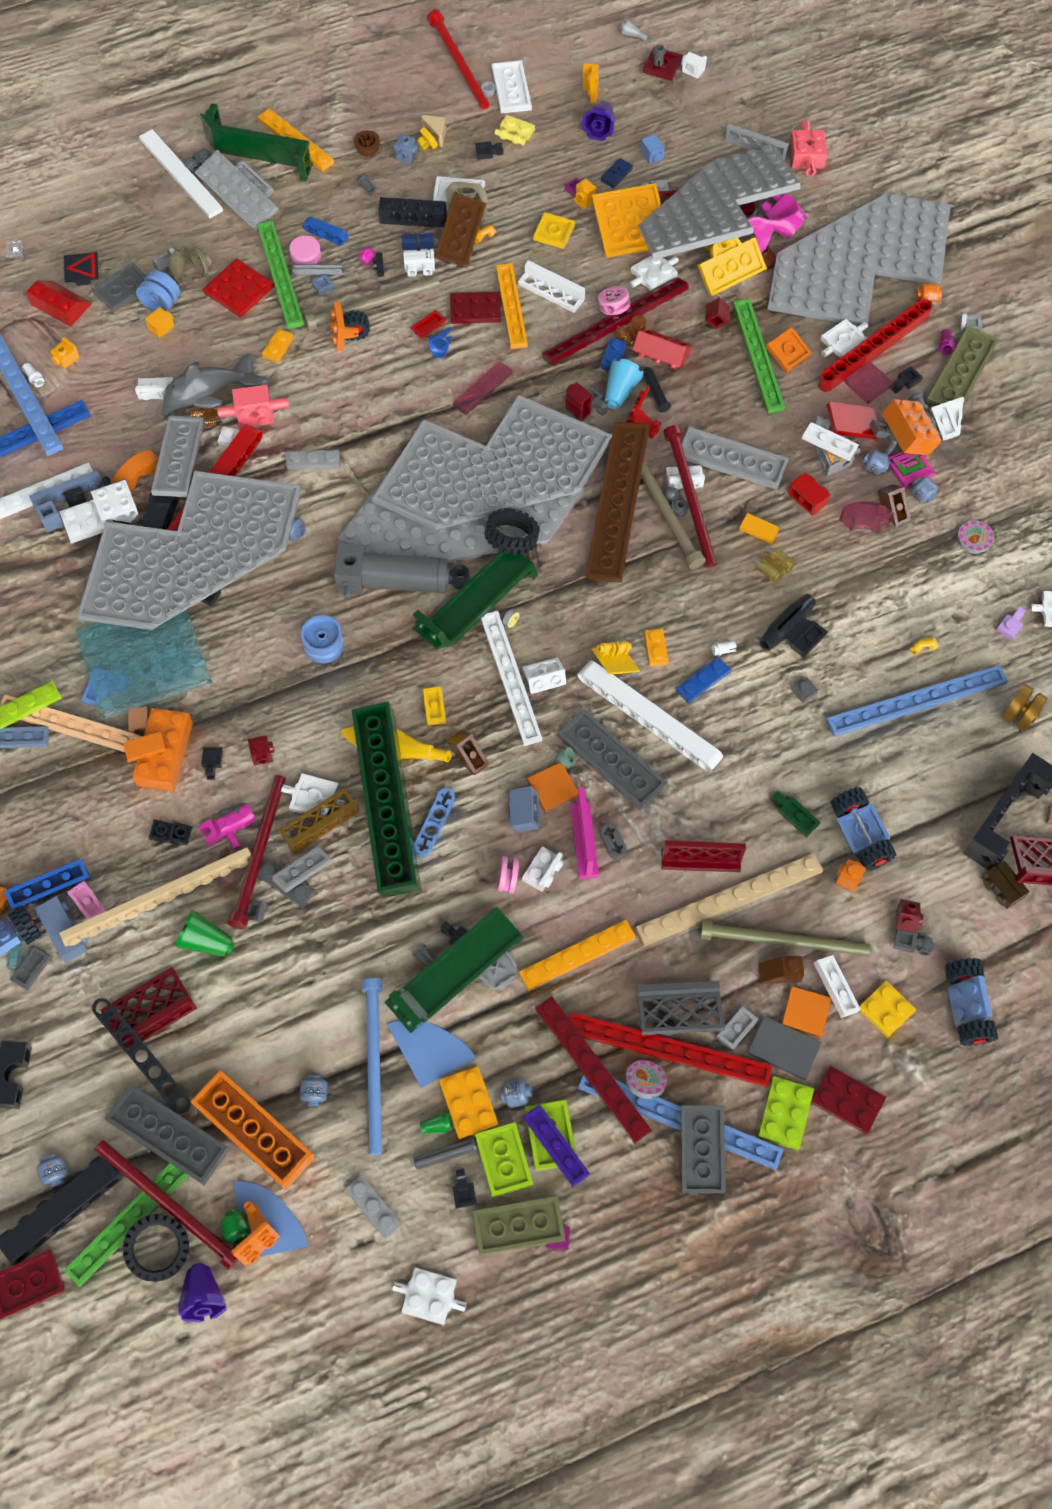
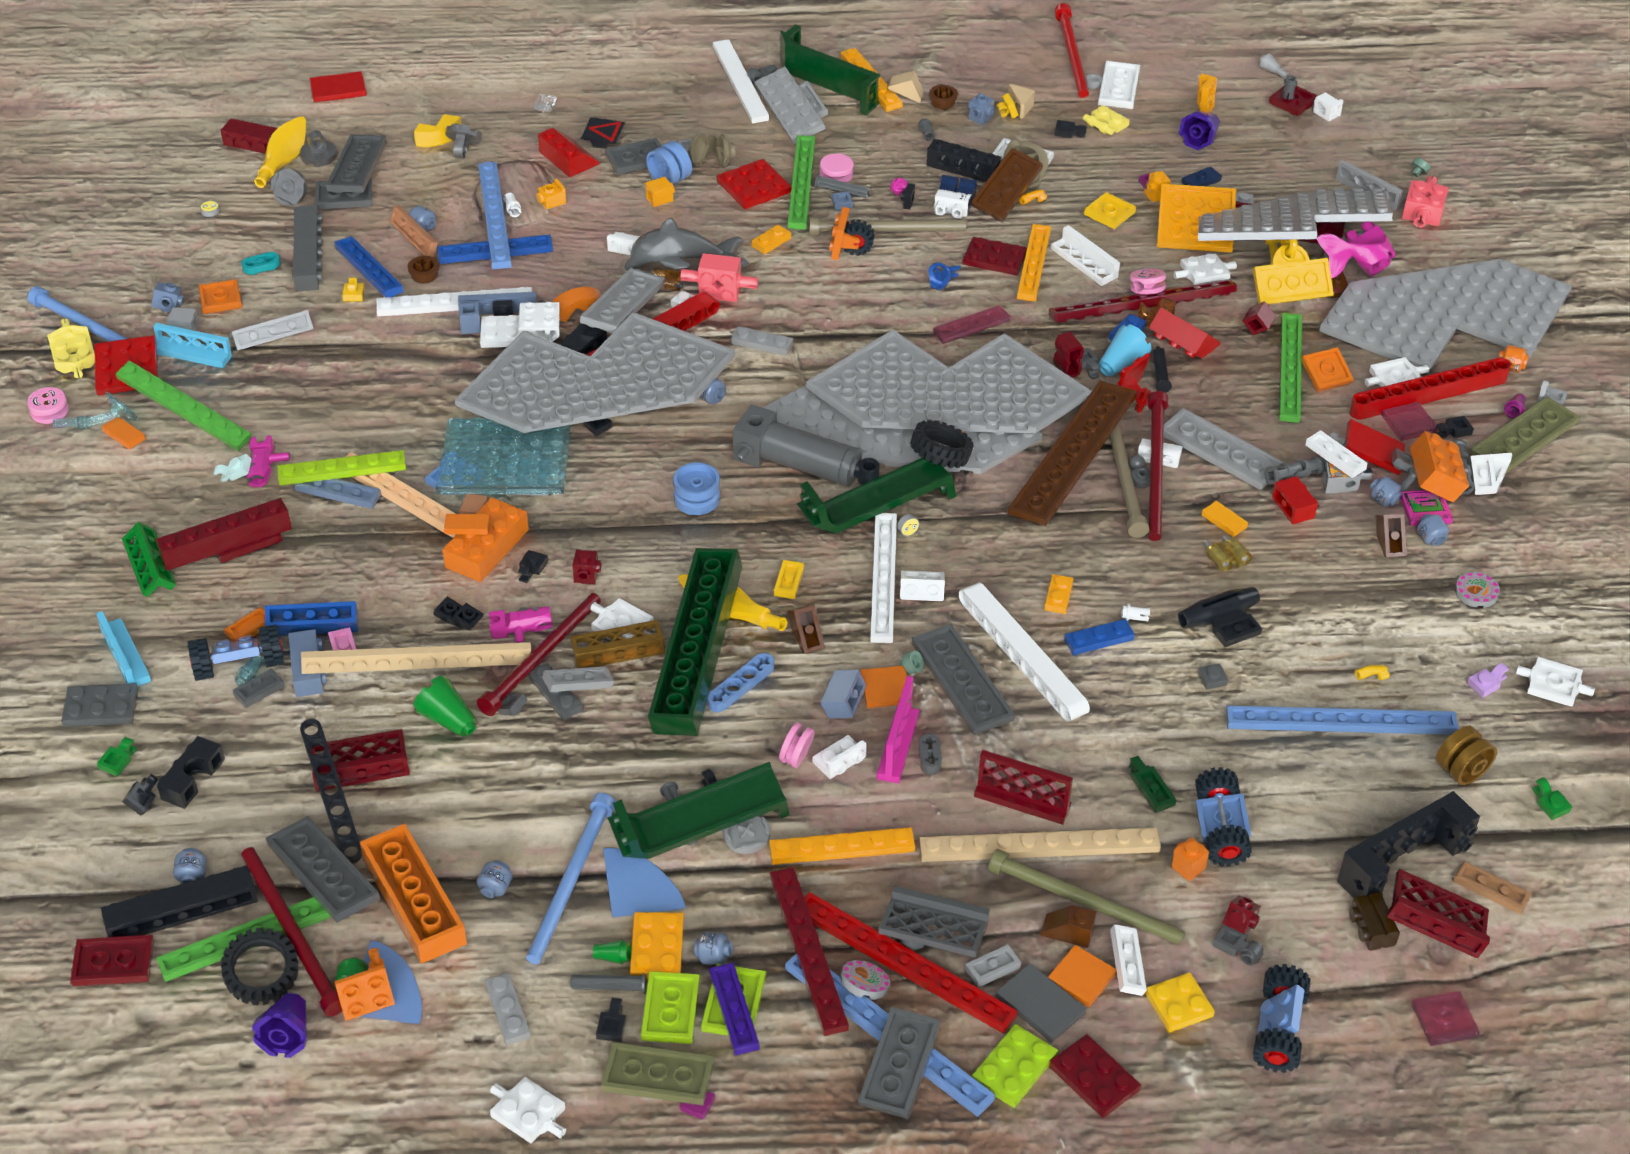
camera: 20 degrees right, 20 degrees down
blue beam [303,217,348,245] -> none
red tile [410,310,447,339] -> none
yellow hinge [591,641,640,675] -> none
medium blue brick [640,134,665,164] -> none
clear pink brick [839,501,894,534] -> none
none -> tan slope [888,71,924,103]
none -> dark grey piece [1265,456,1324,484]
none -> sand green tile [1411,158,1431,177]

